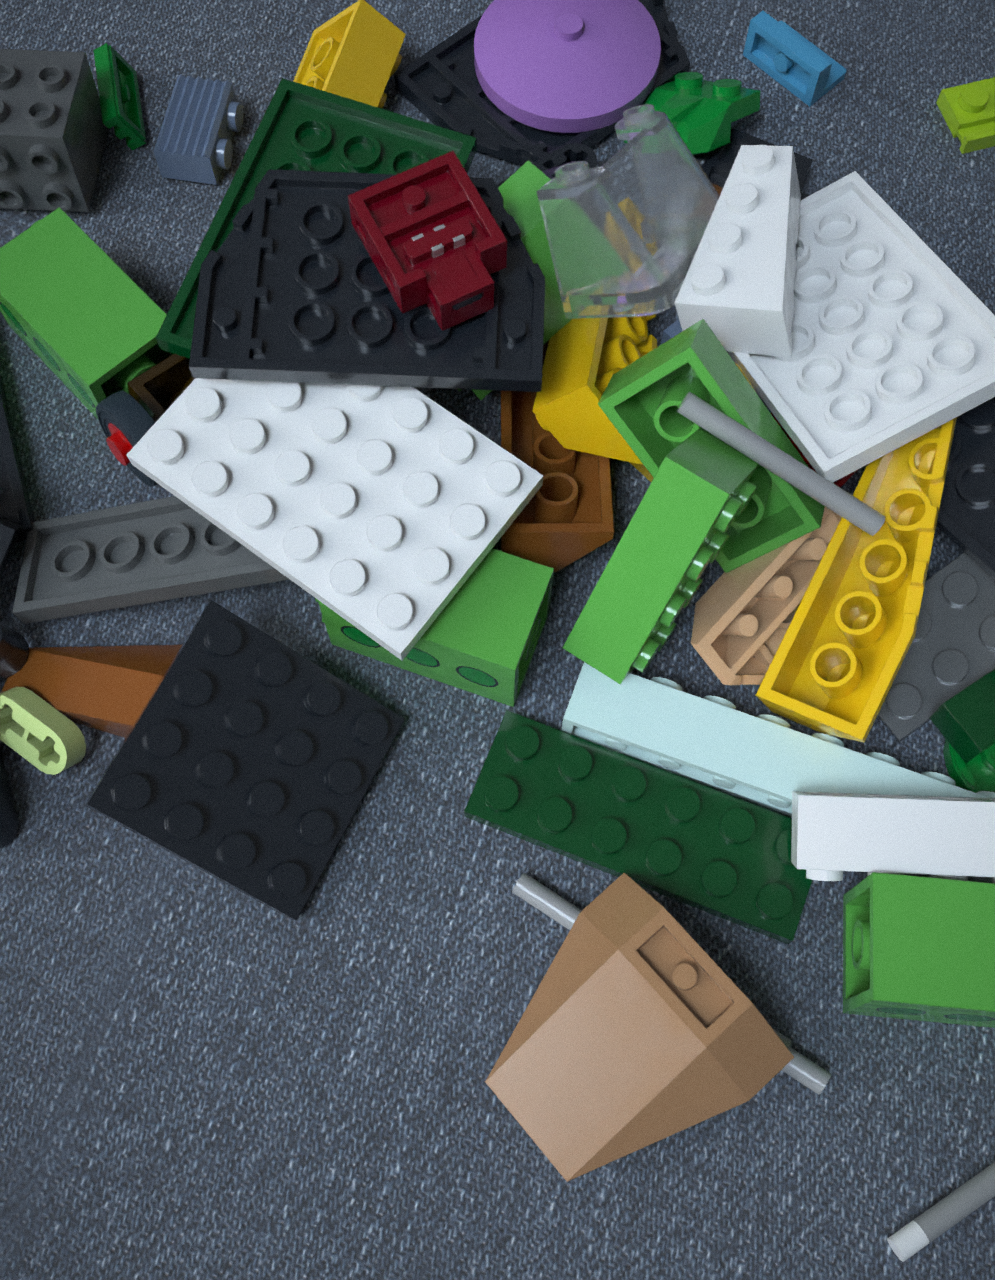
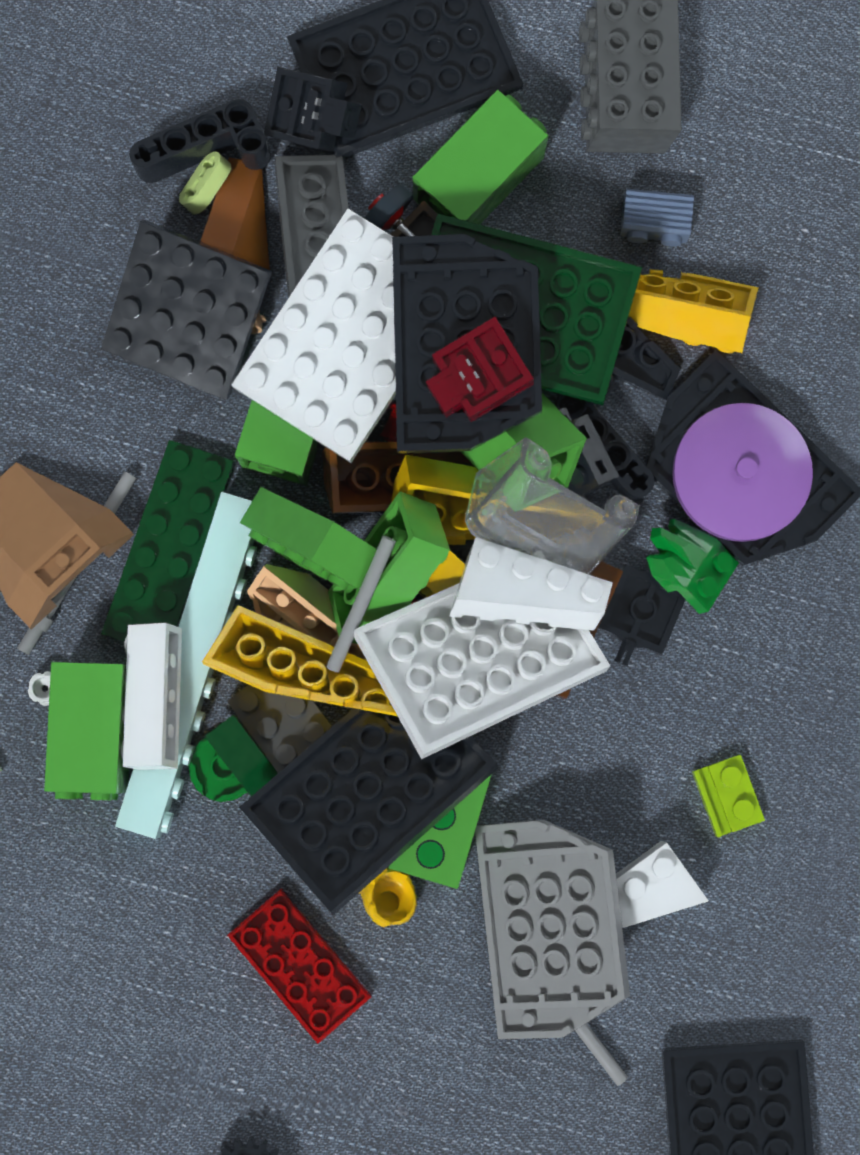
camera: 85 degrees right, 15 degrees up
green tile [93,43,146,151] -> none
dark azure panel [743,11,846,107] -> none
none -> white plate [28,671,51,706]

